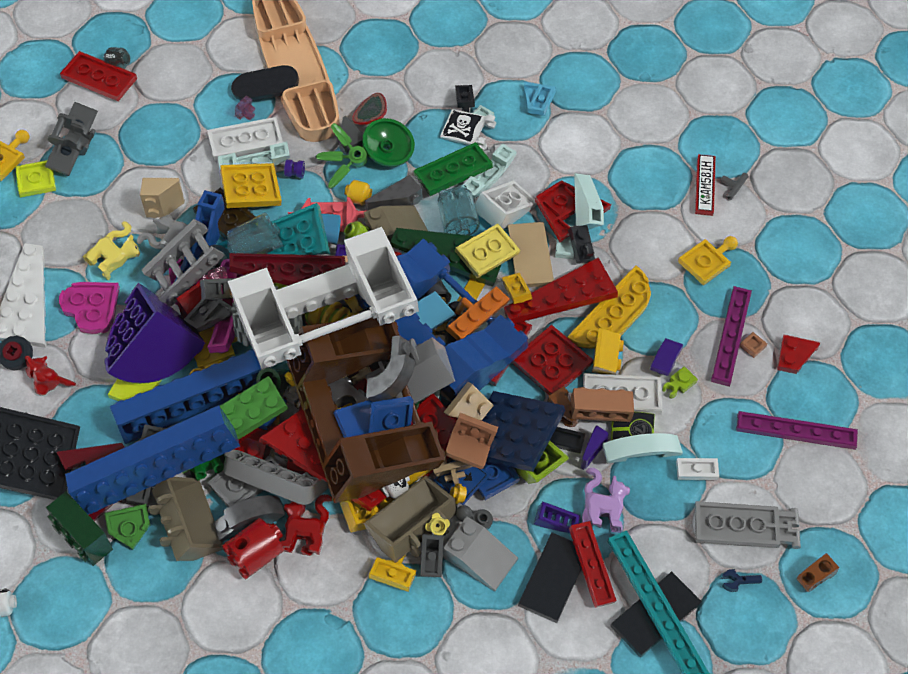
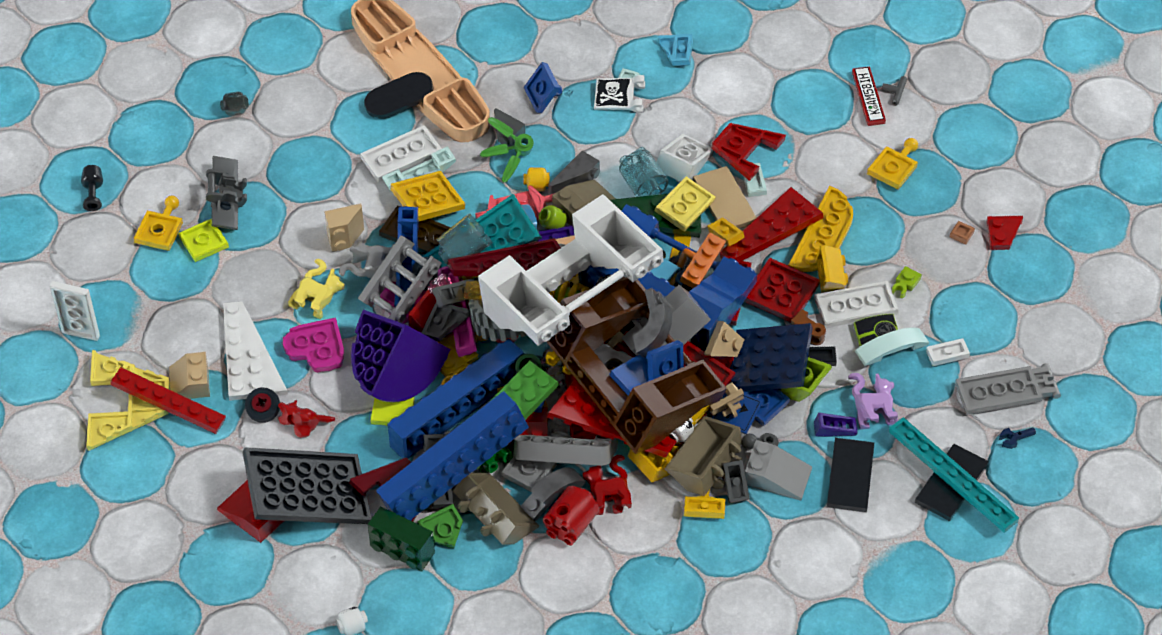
camera: 15 degrees left, 5 degrees down
red plate [60,51,137,102] -> none
clear pink tile [235,95,255,120] -> none
dark purple wheel [284,159,305,179] -> none
shield [352,93,387,125] -> none
green dish [362,118,415,167] -> none
green plate [414,142,493,196] -> none
light yellow plate [425,513,450,535] -> none
nougat bracket [445,413,498,469] -> none
yellow plate [450,483,467,504] -> none
black hinge [455,85,475,113] -> none
light aqua slope [460,143,517,198] -> none
black hinge [568,225,595,264] -> none
red plate [569,521,617,608] -> none
nougat brick [570,387,634,422] -> none
light aqua slope [574,173,604,229] -> none
dark purple slope [581,425,609,470] -> none
dark purple slope [650,338,683,376] -> none
magenta tile [711,286,752,387] -> none
magenta tile [736,411,858,450] -> none
dark orange leg [796,553,839,592] -> none
none -> blue tile [523,62,562,113]

